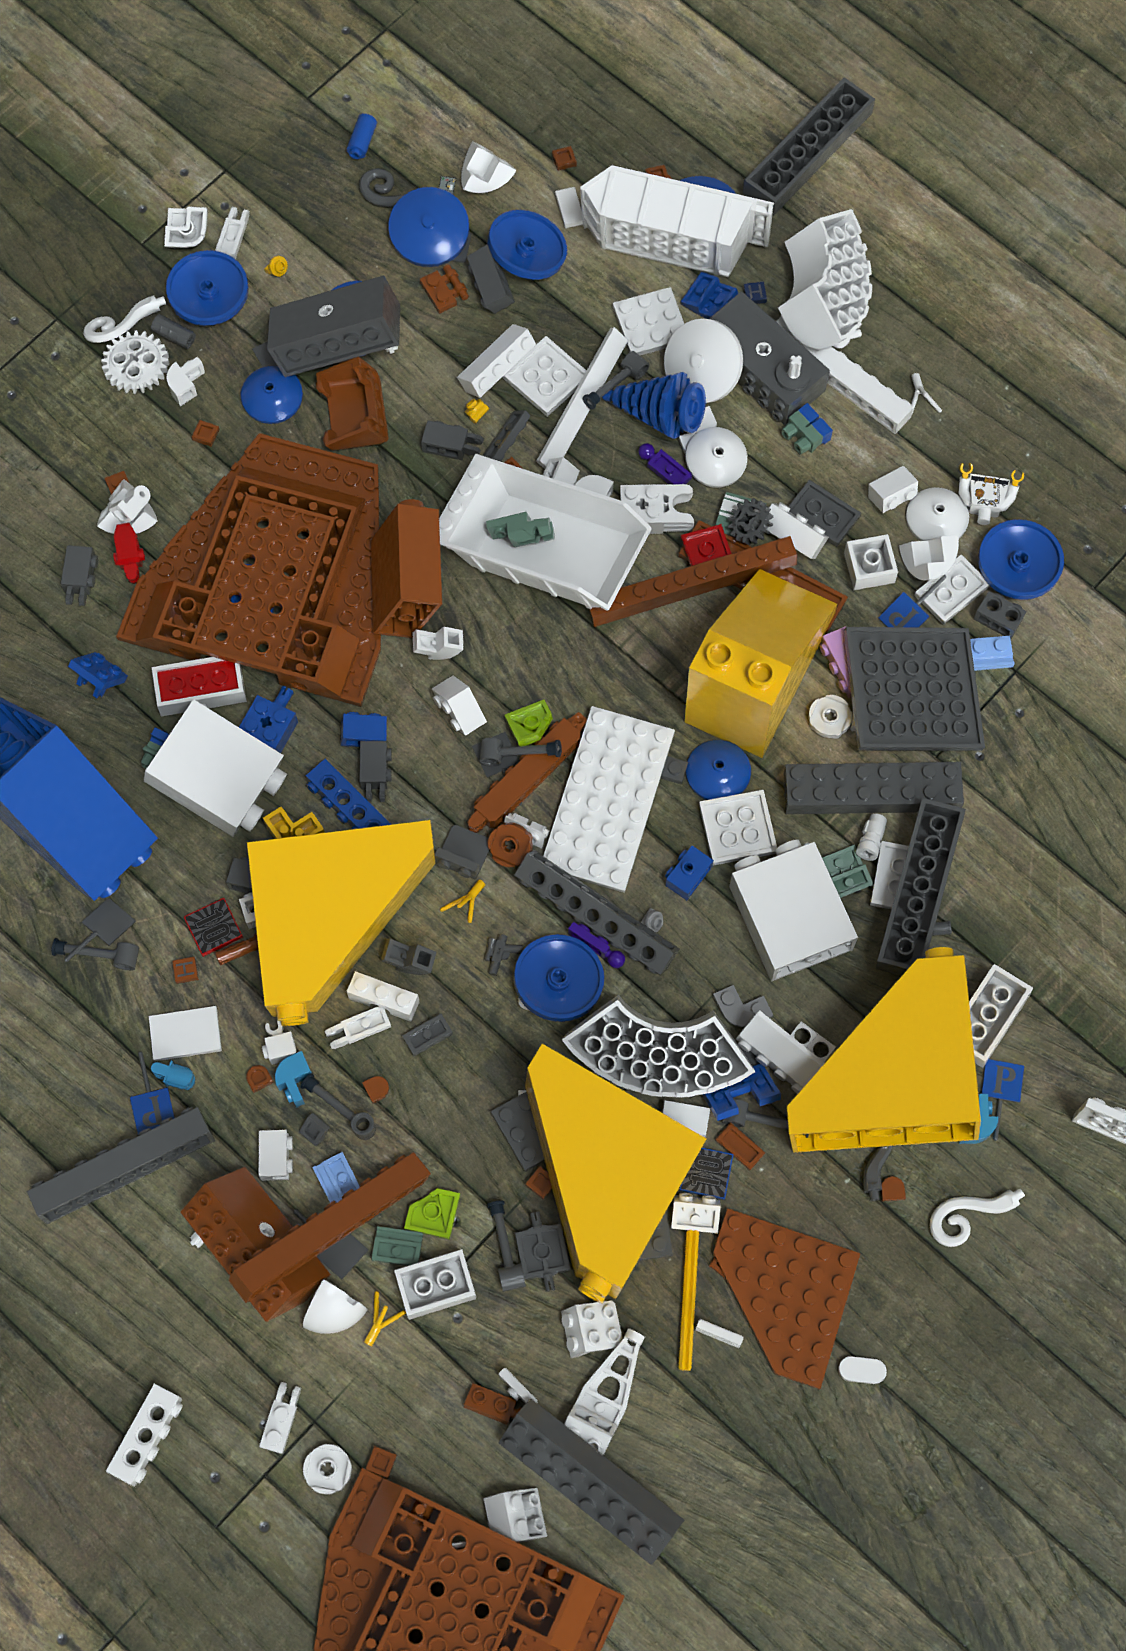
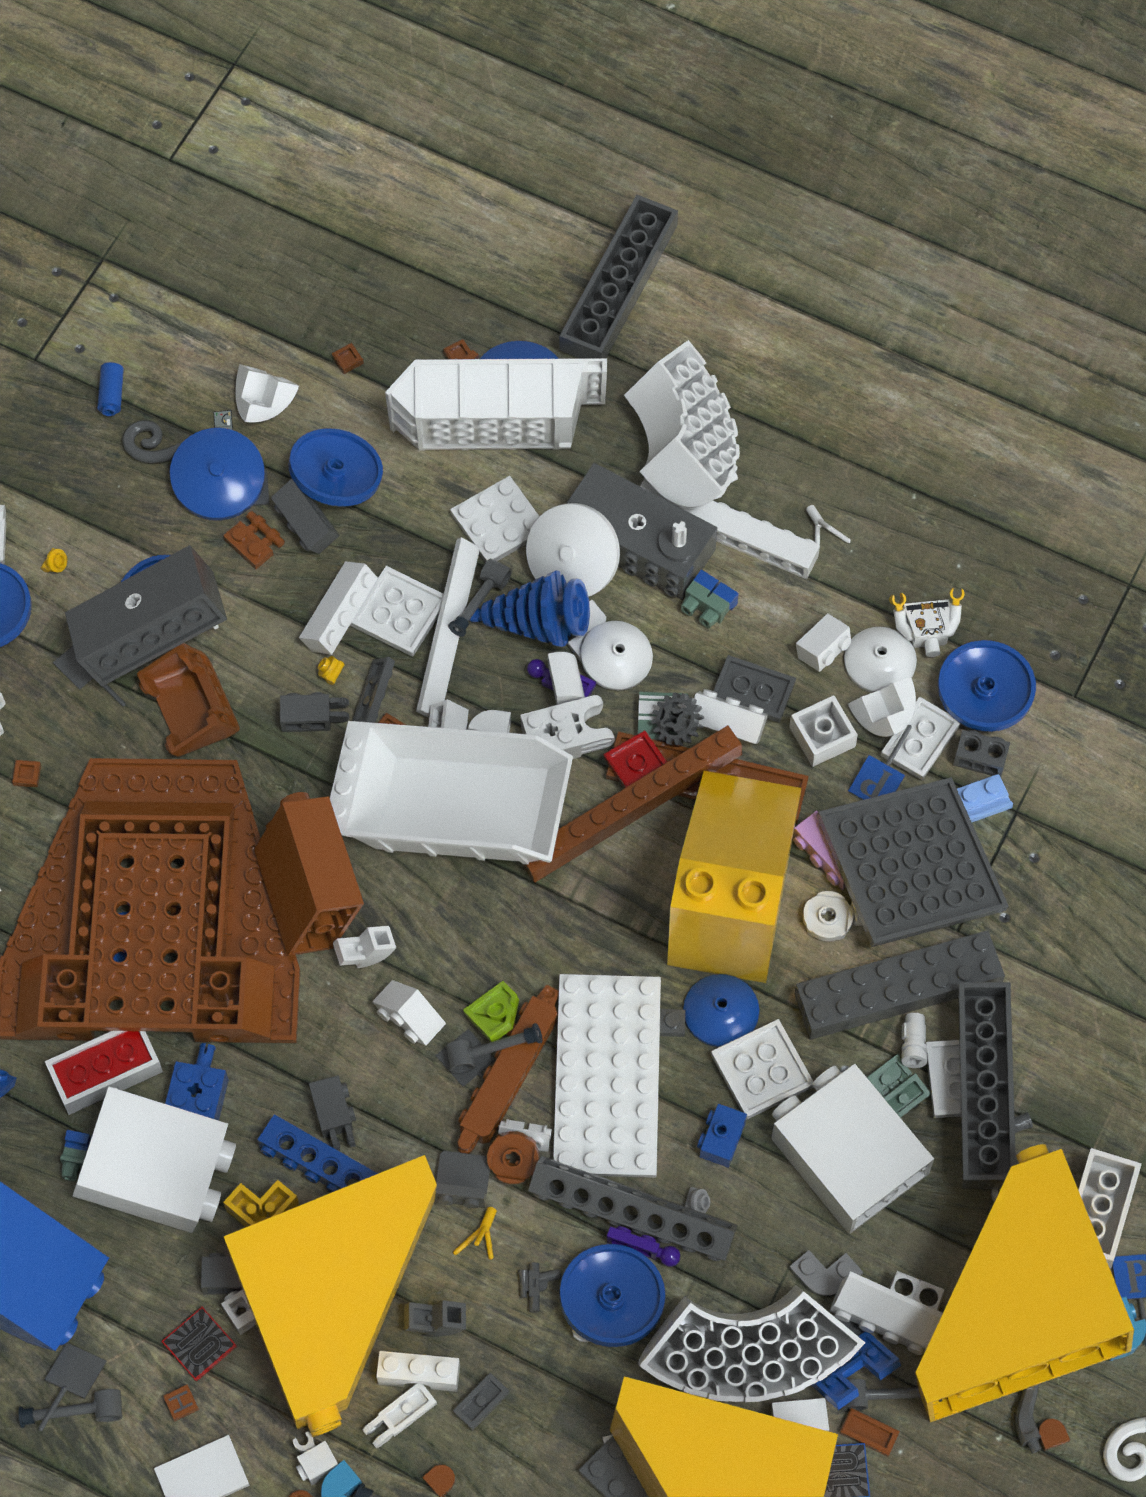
camera: 15 degrees left, 5 degrees down
dark orange pin [215,933,259,966] -> none
blue dish [241,366,303,424] -> none
blue brick [340,712,387,747] -> none
sand green plate [486,511,555,547] -> none
white tile [555,187,583,228] -> none
blue slope [681,272,738,319] -> none
dark blue tile [743,282,767,304] -> none
none -> white brick [548,652,585,705]

